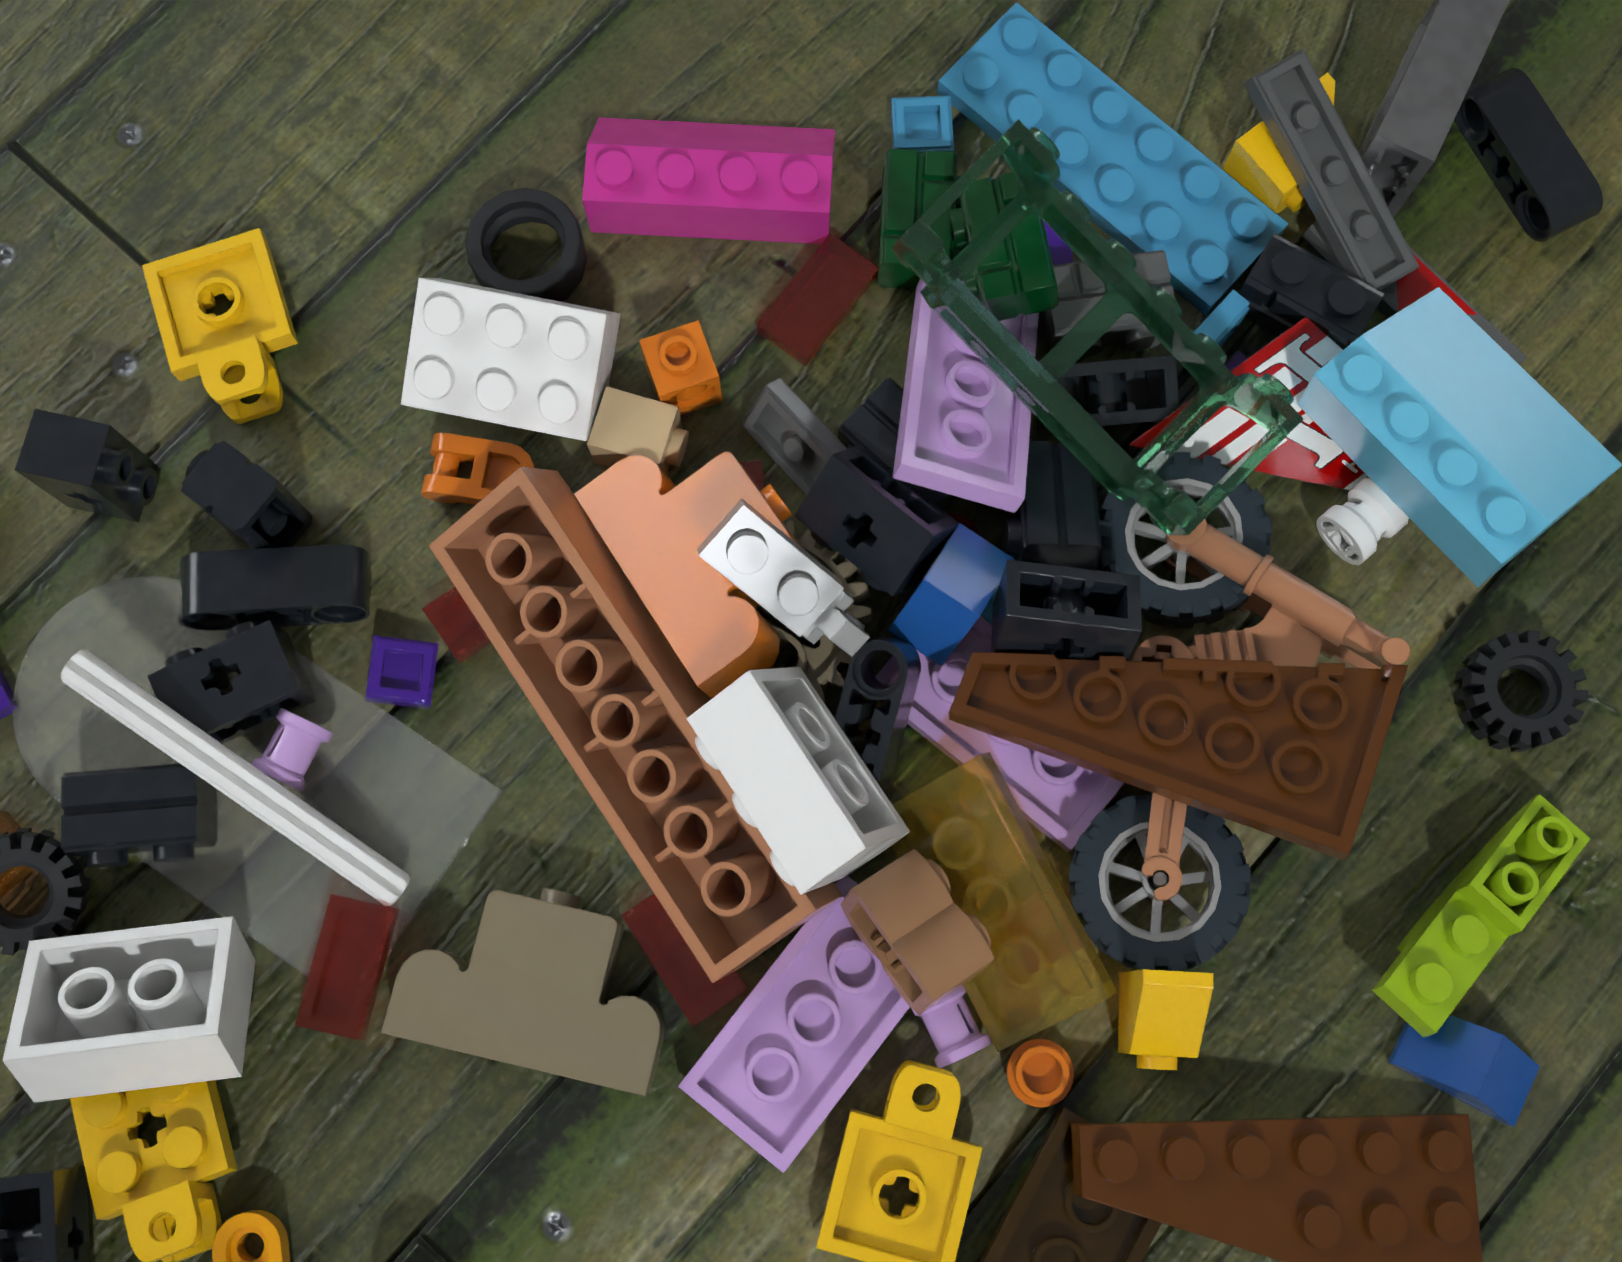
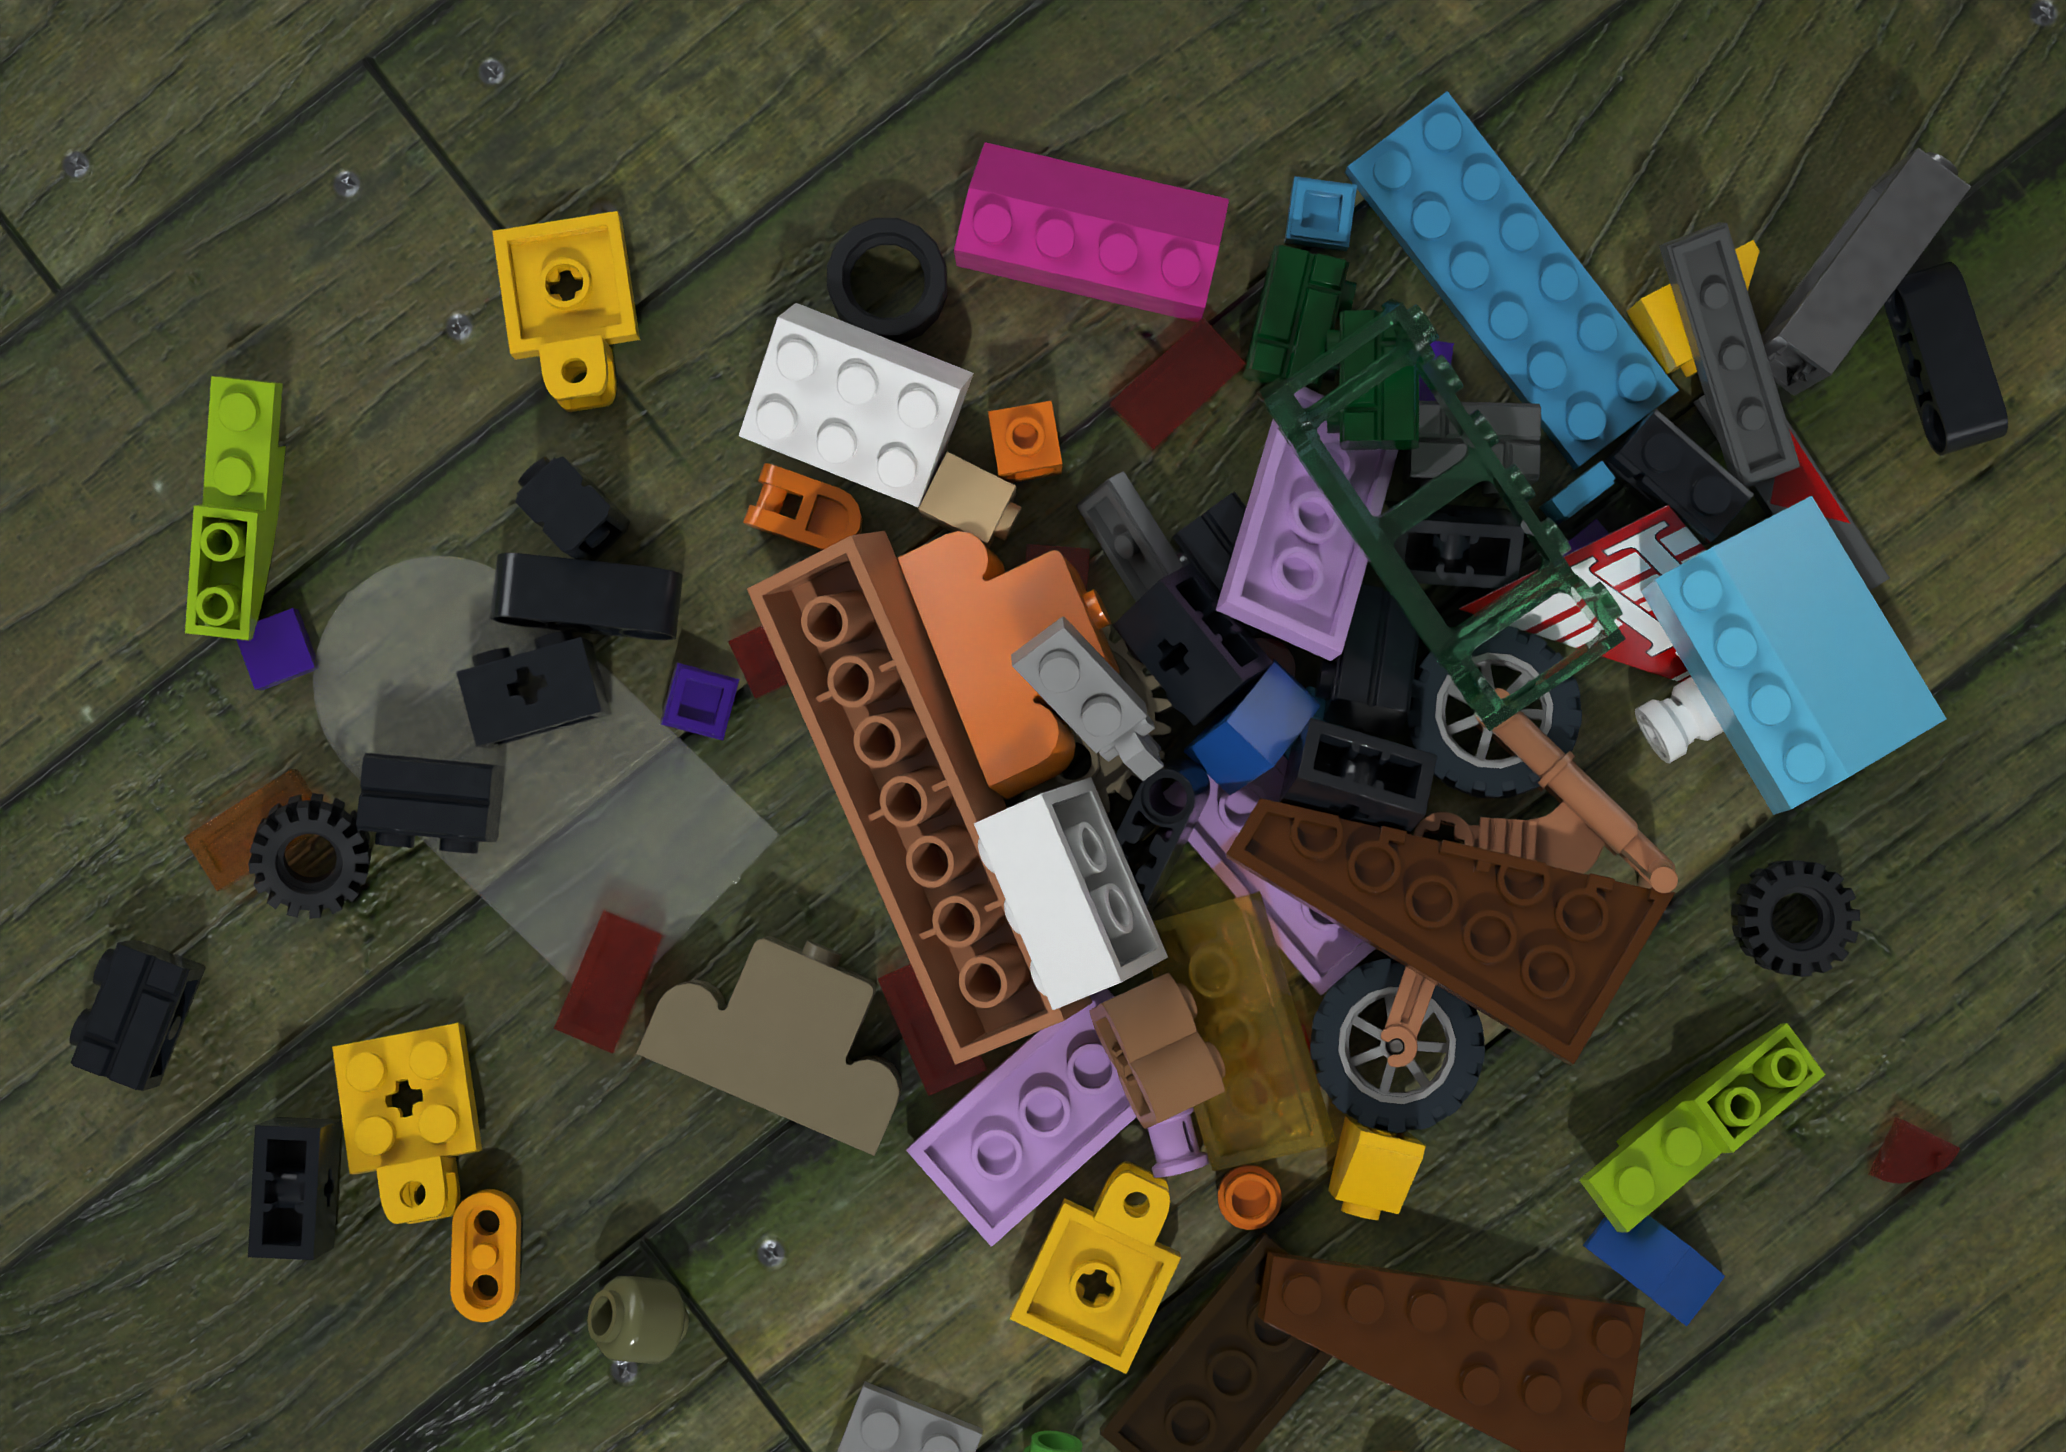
camera: 10 degrees right, 10 degrees up
white brick [3,916,256,1103] -> none
black brick [14,409,157,523] -> none
white axle [60,649,410,906] -> none
lavender bush [251,708,333,792] -> none

